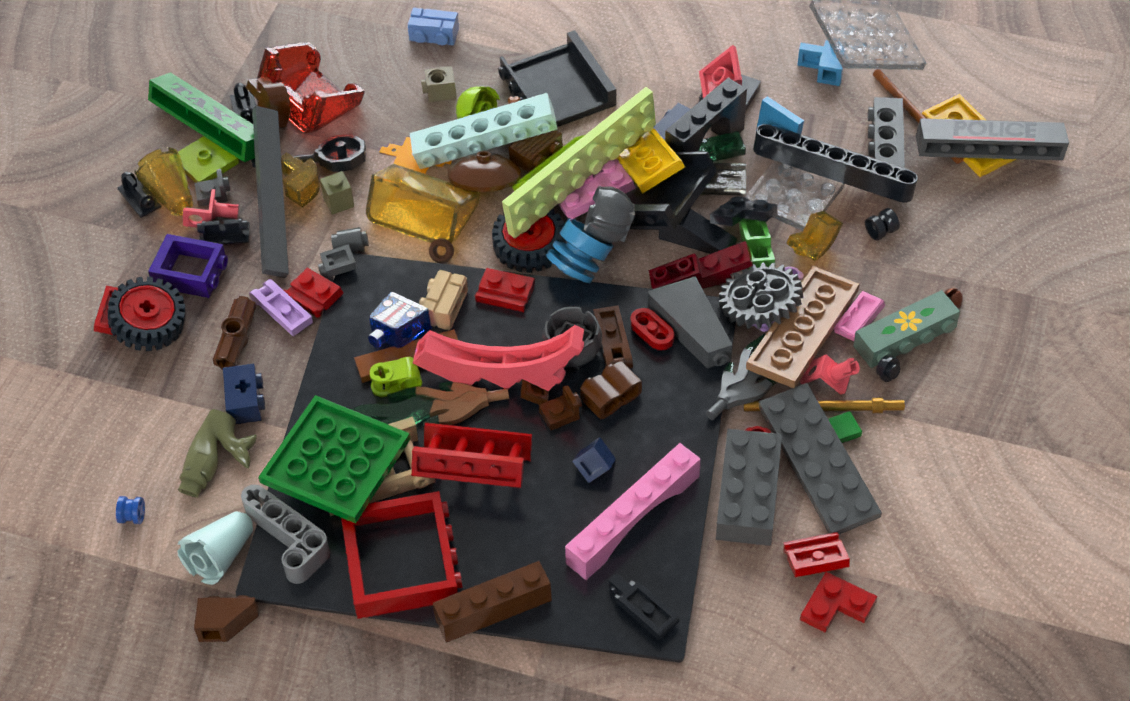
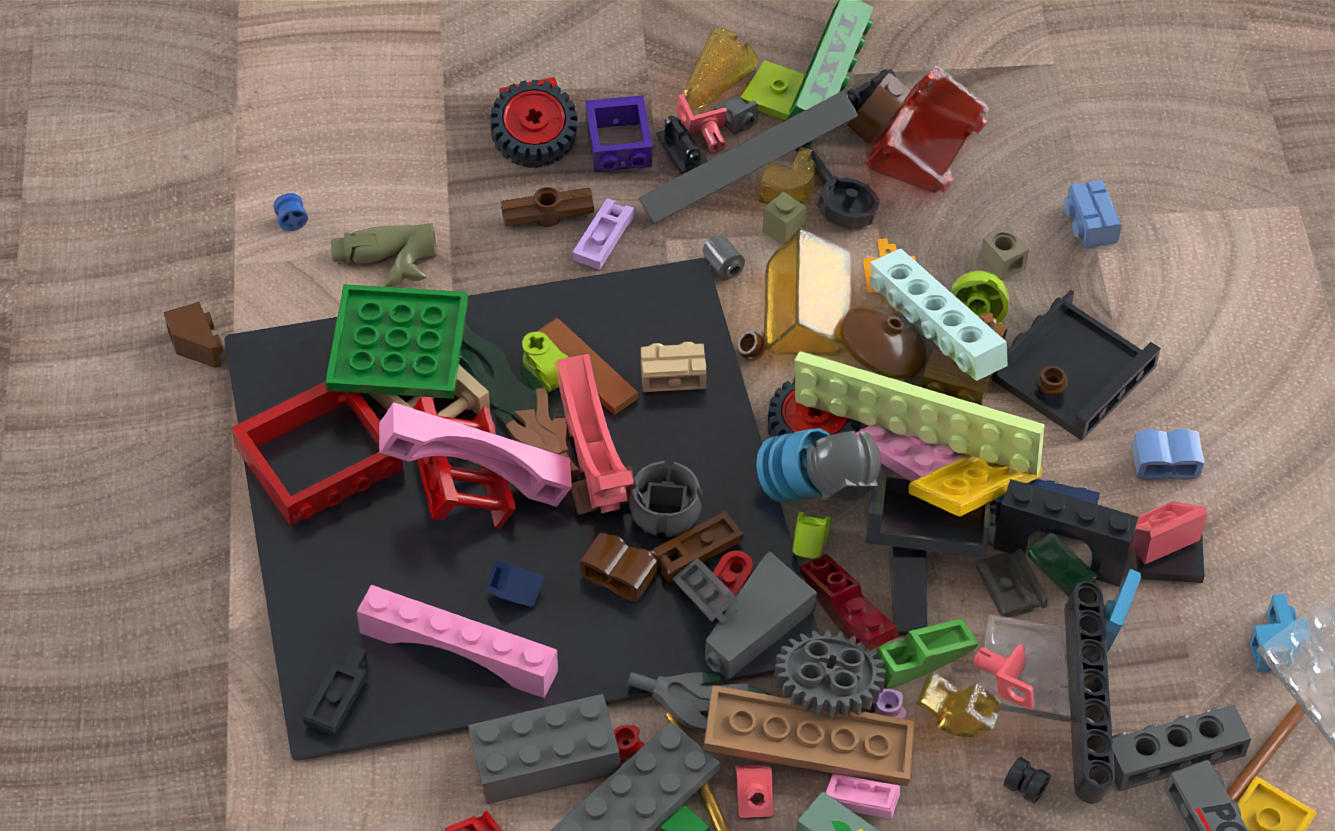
camera: 65 degrees right, 0 degrees up
black hinge [117,172,162,218] -> none
light aqua cone [177,511,253,585] -> none
dark blue brick [223,363,265,424] -> none
light grey beam [241,485,330,584] -> none
red plate [283,267,344,318] -> none
dark grey bracket [318,245,357,282] -> none
clear blue torso [368,292,432,348] -> none
reddish brown brick [433,561,552,643] -> none
red plate [475,268,535,312] -> none
reddish brown bracket [539,385,582,431] -> none
black plate [710,196,777,227] -> none
none -> bright pink arch [379,403,572,507]
none -> dark grey hinge [672,557,738,624]
none -> lime piece [793,511,832,558]
none -> coral bracket [974,644,1035,710]
none -> reddish brown plate [1036,366,1068,396]
none -> medium blue brick [1131,428,1204,480]

